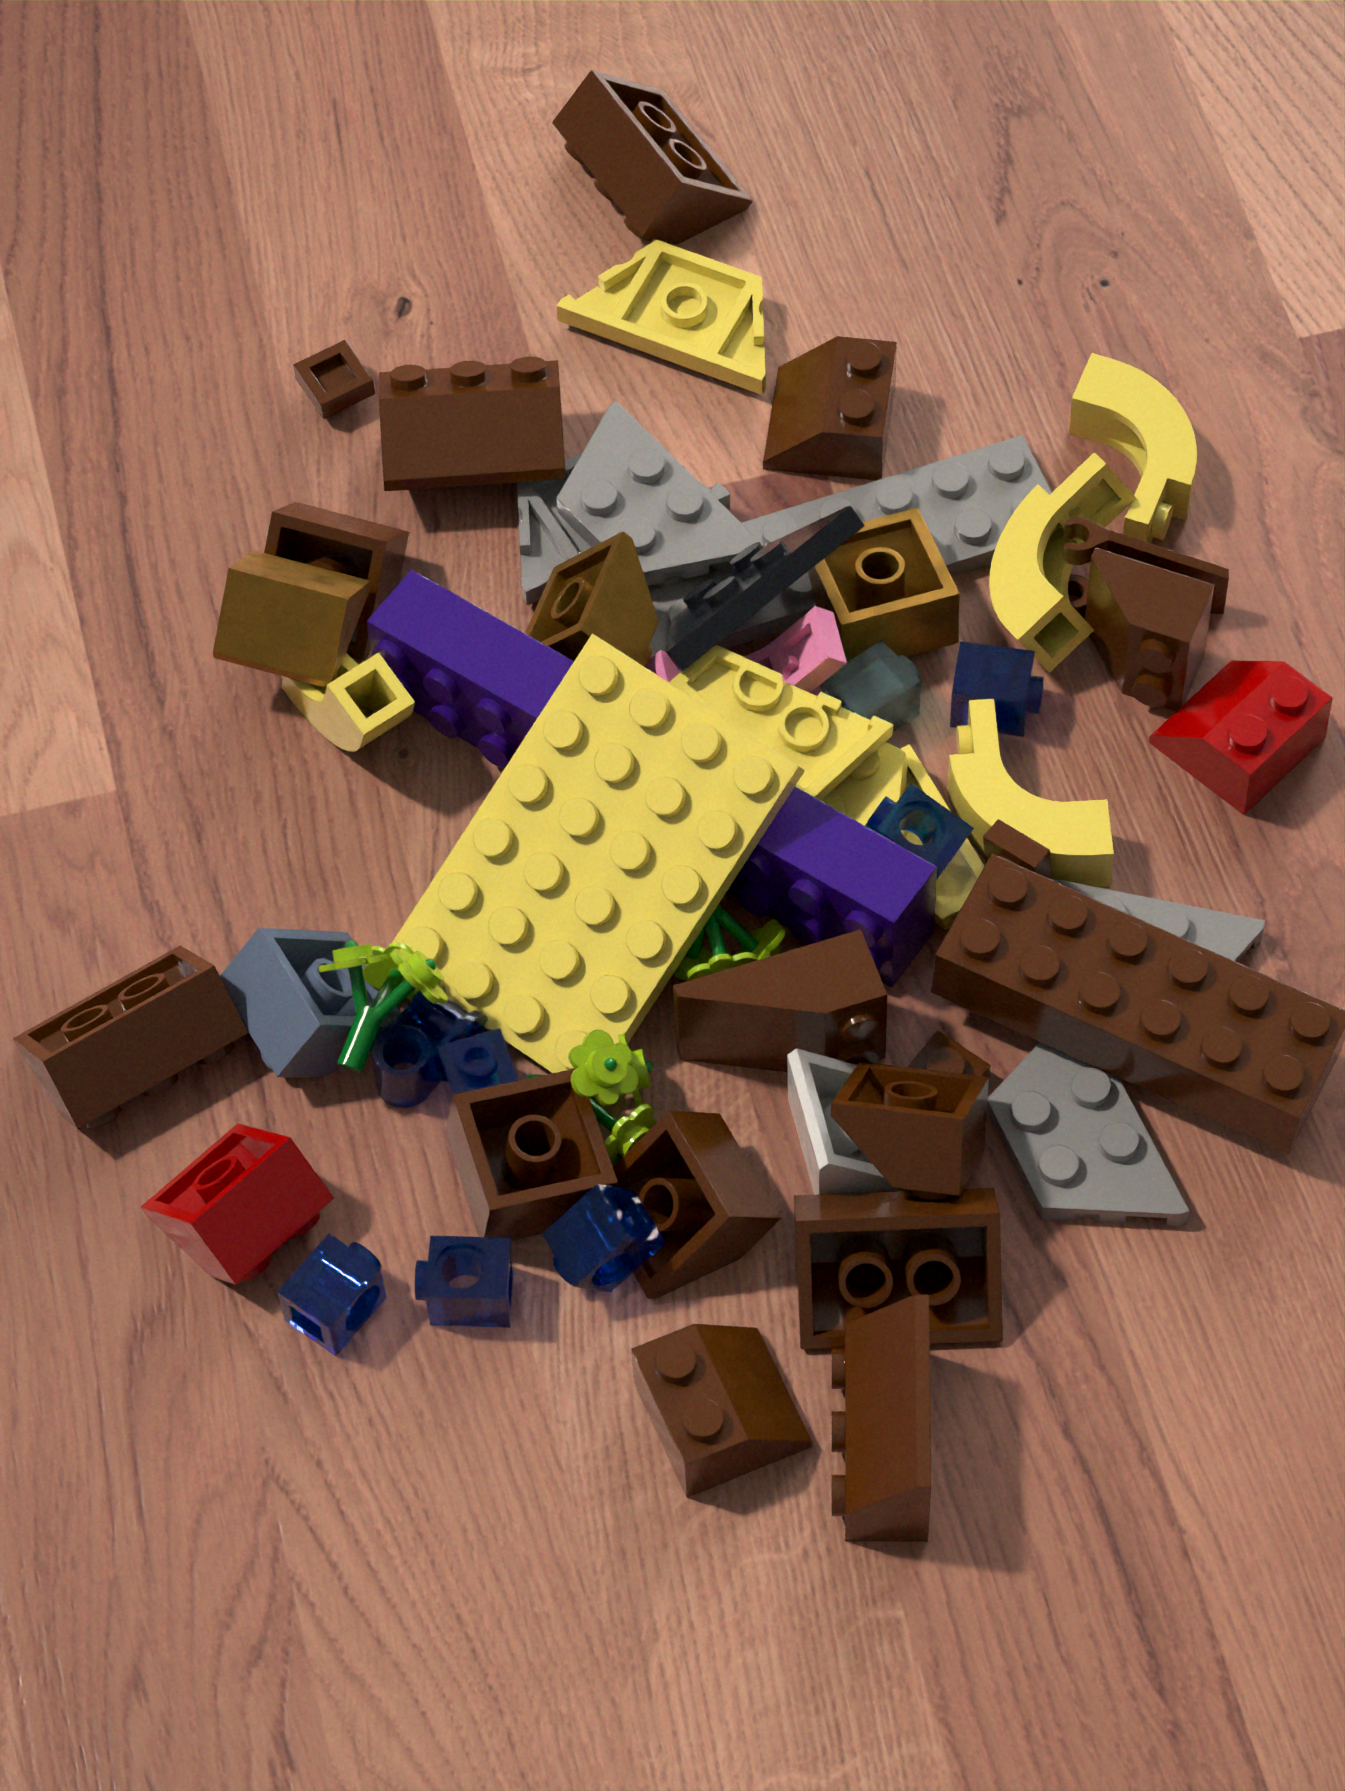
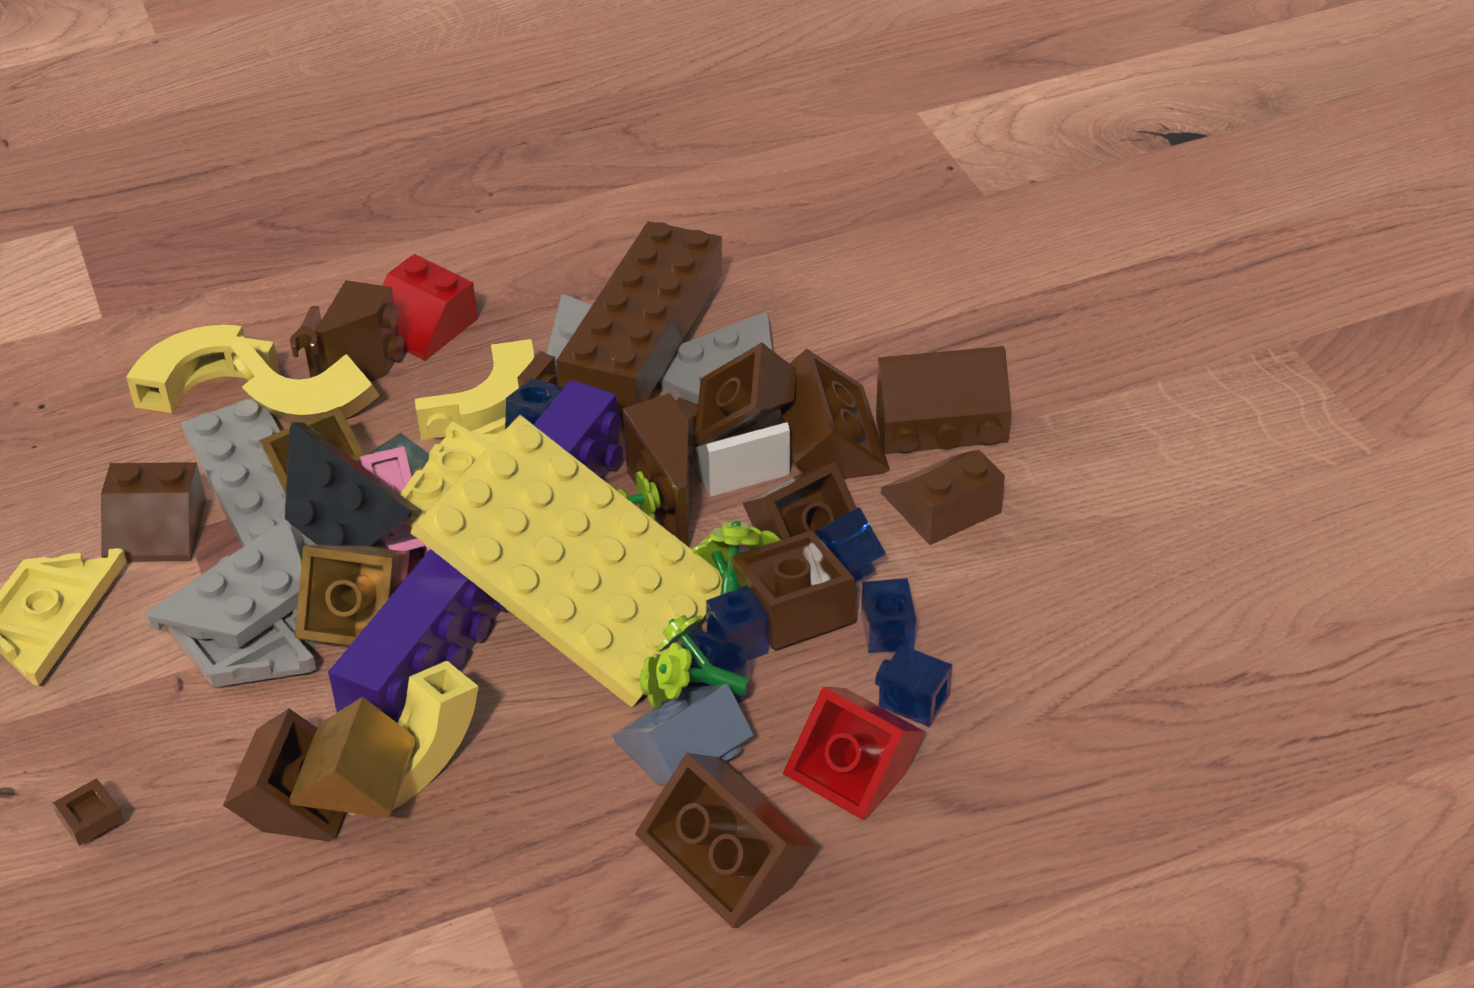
camera: 100 degrees left, 15 degrees down
reddish brown slope [379,356,566,491] -> none
clear blue brick [950,641,1044,737] -> none

